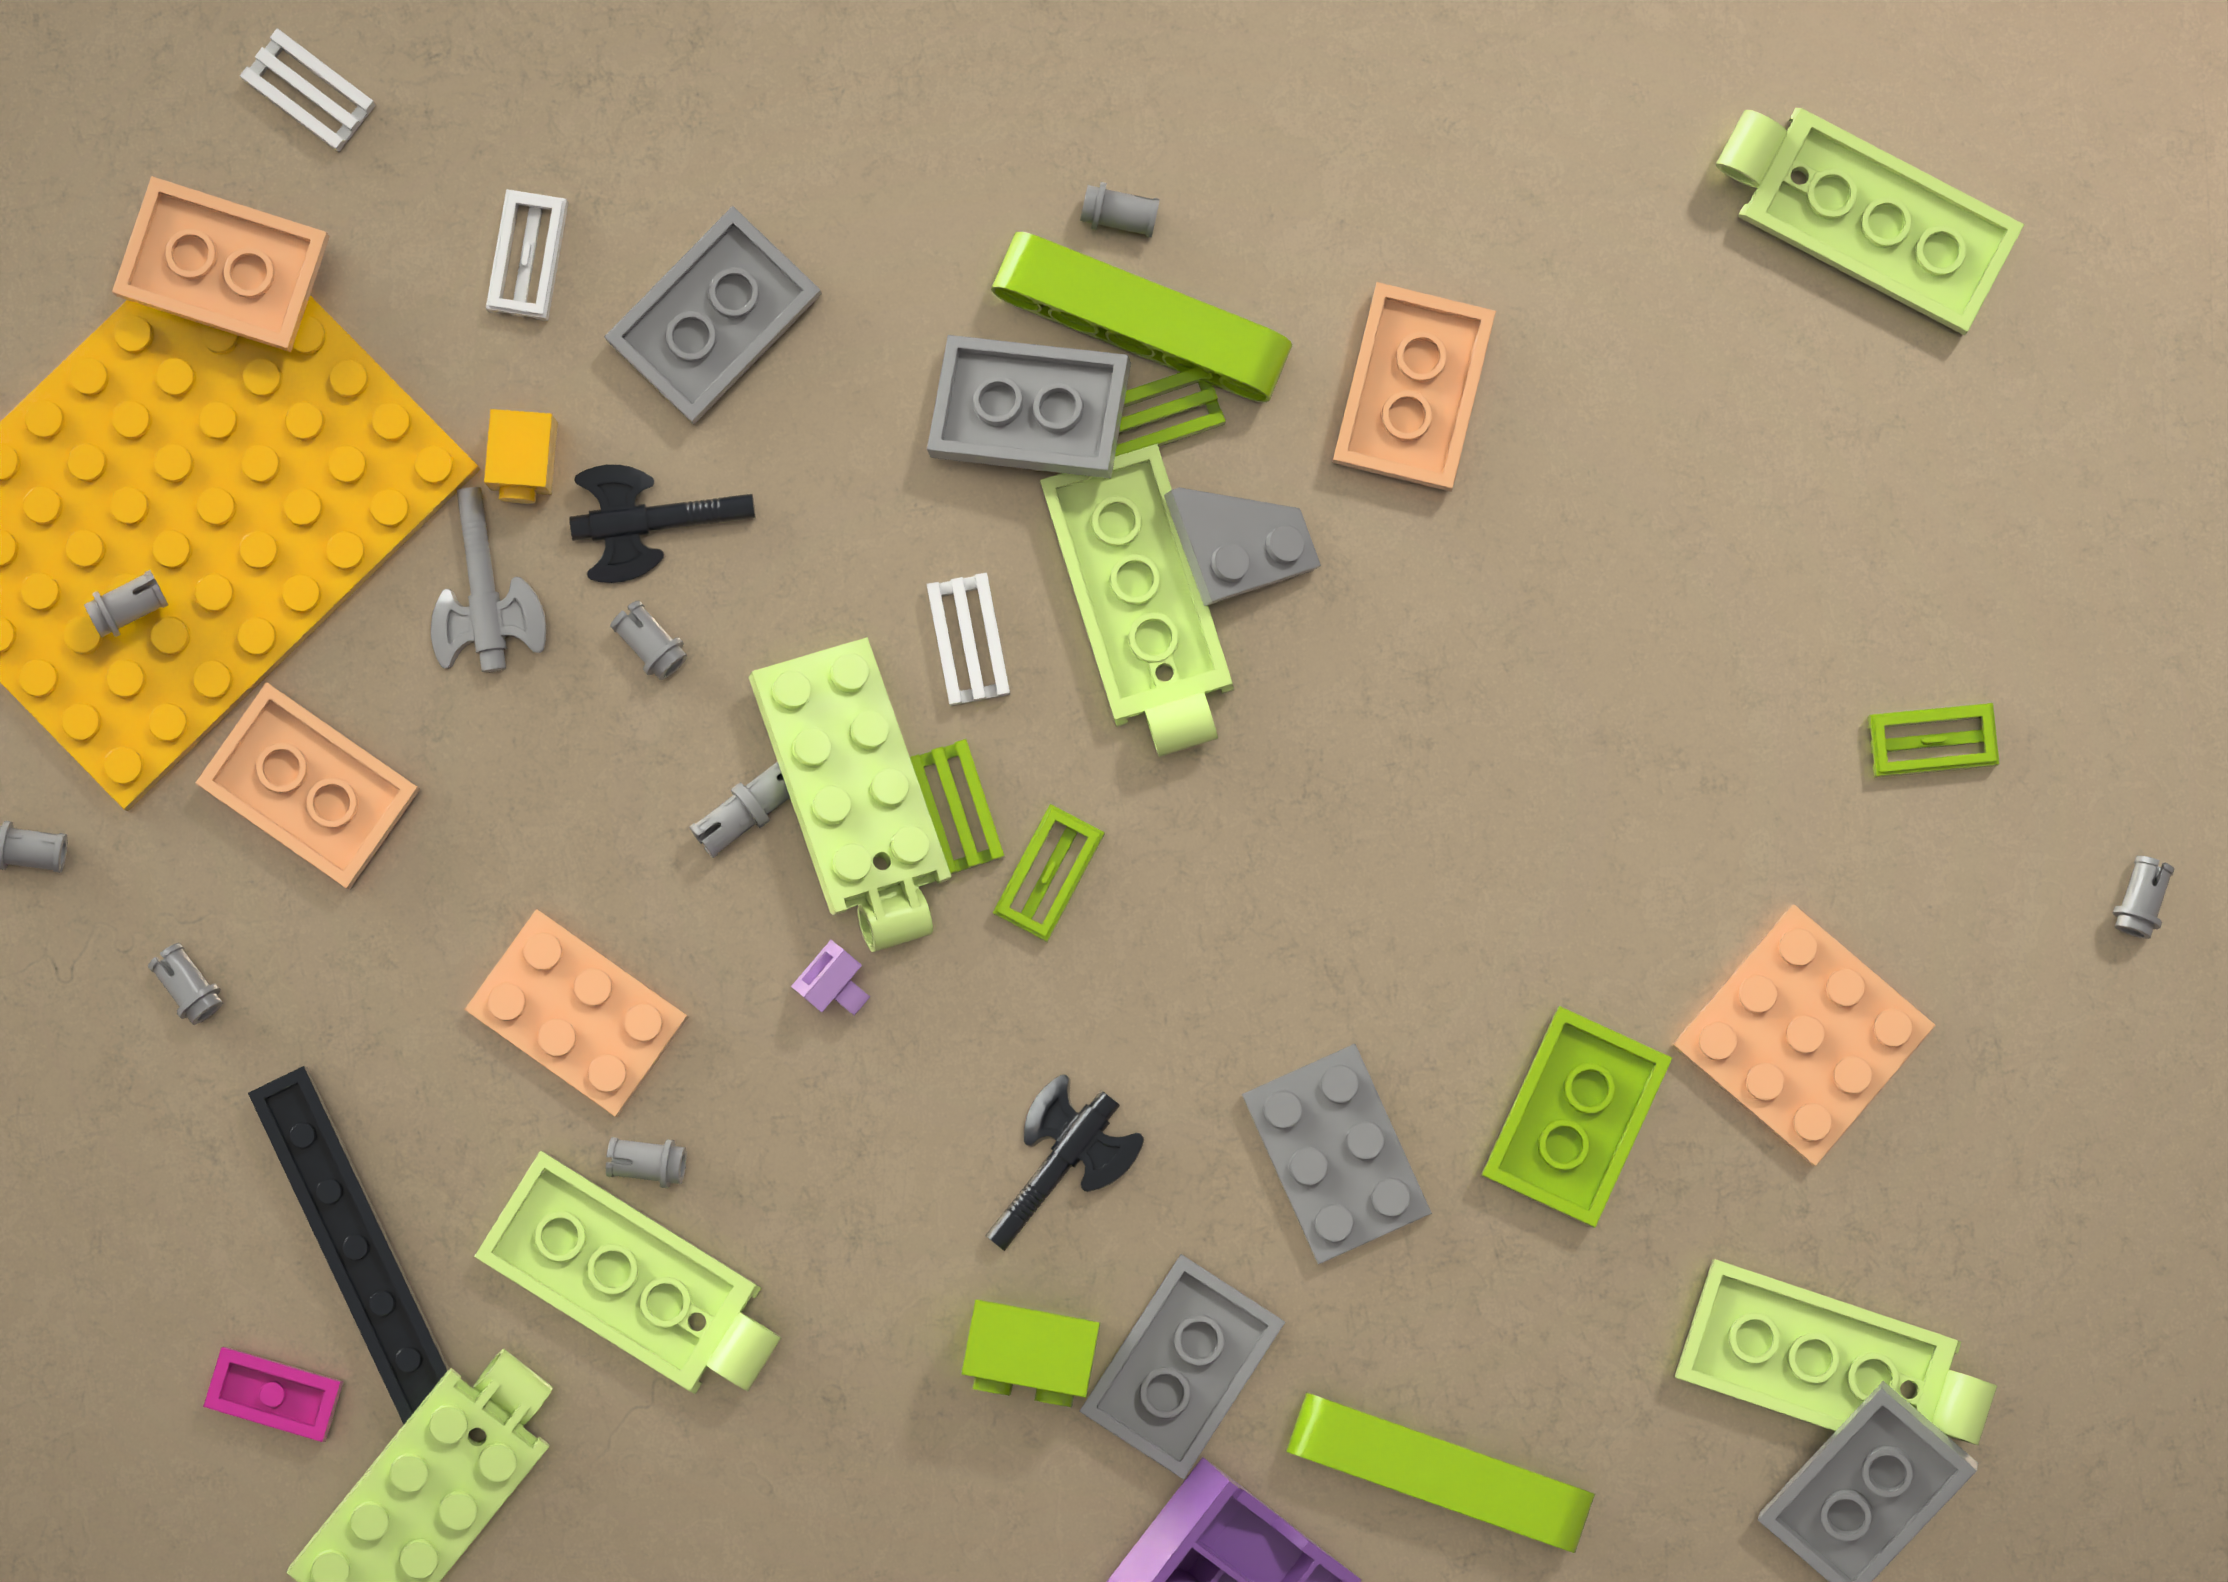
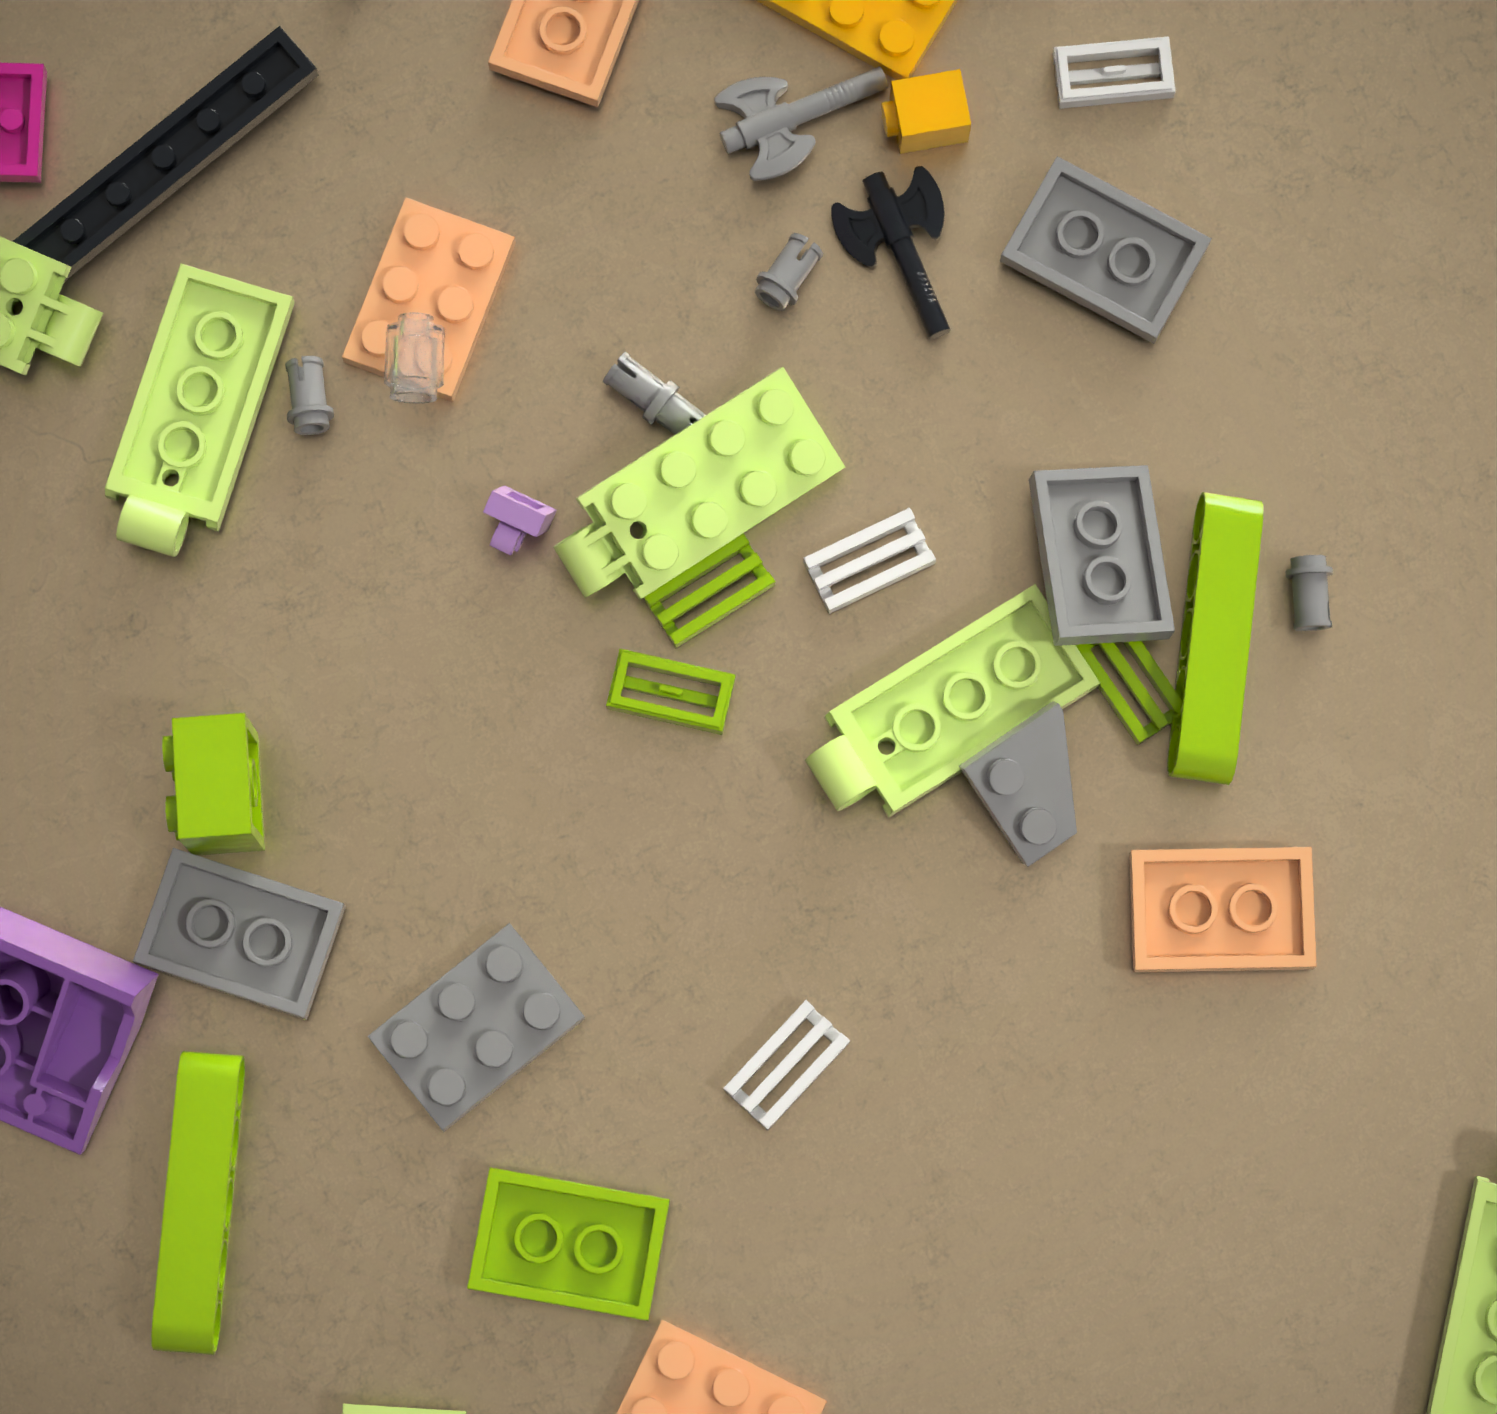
camera: 70 degrees right, 5 degrees down
black piece [985,1074,1144,1251] -> none
none -> clear brick [384,312,445,404]
none -> white tile [724,1000,850,1131]

